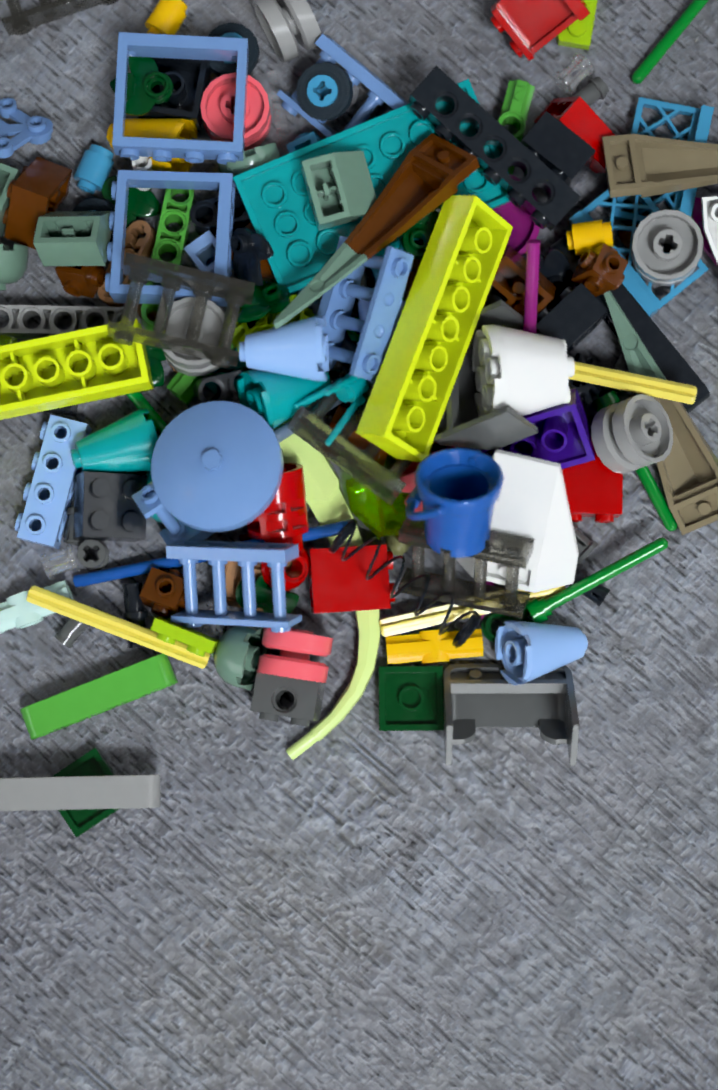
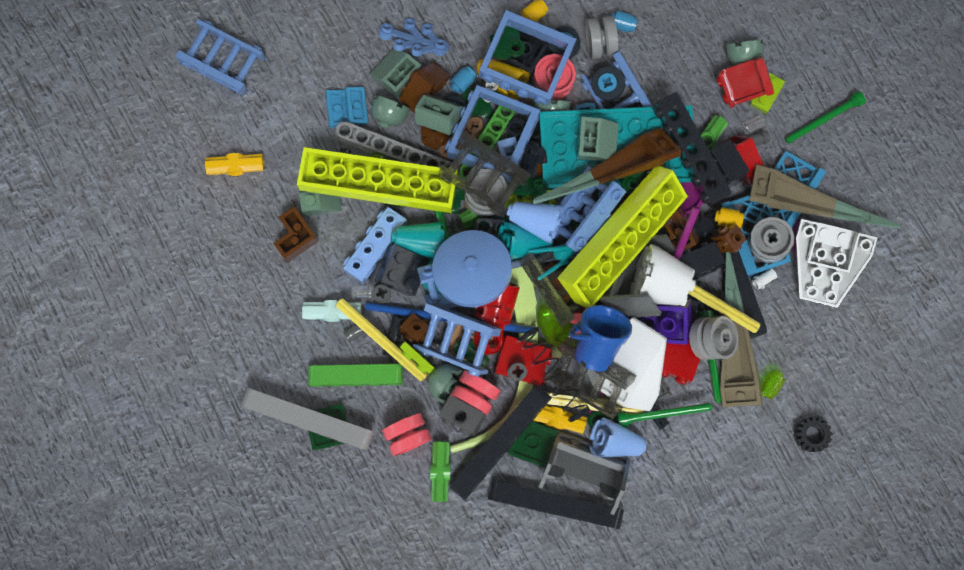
camera: 15 degrees right, 5 degrees down
none -> coral wheel [382,413,432,457]
none -> bright green piece [430,442,450,502]
none -> black beam [450,385,552,500]
none -> black beam [487,480,624,530]
none -> dark grey bush [507,363,527,381]
none -> white pin [752,269,777,290]

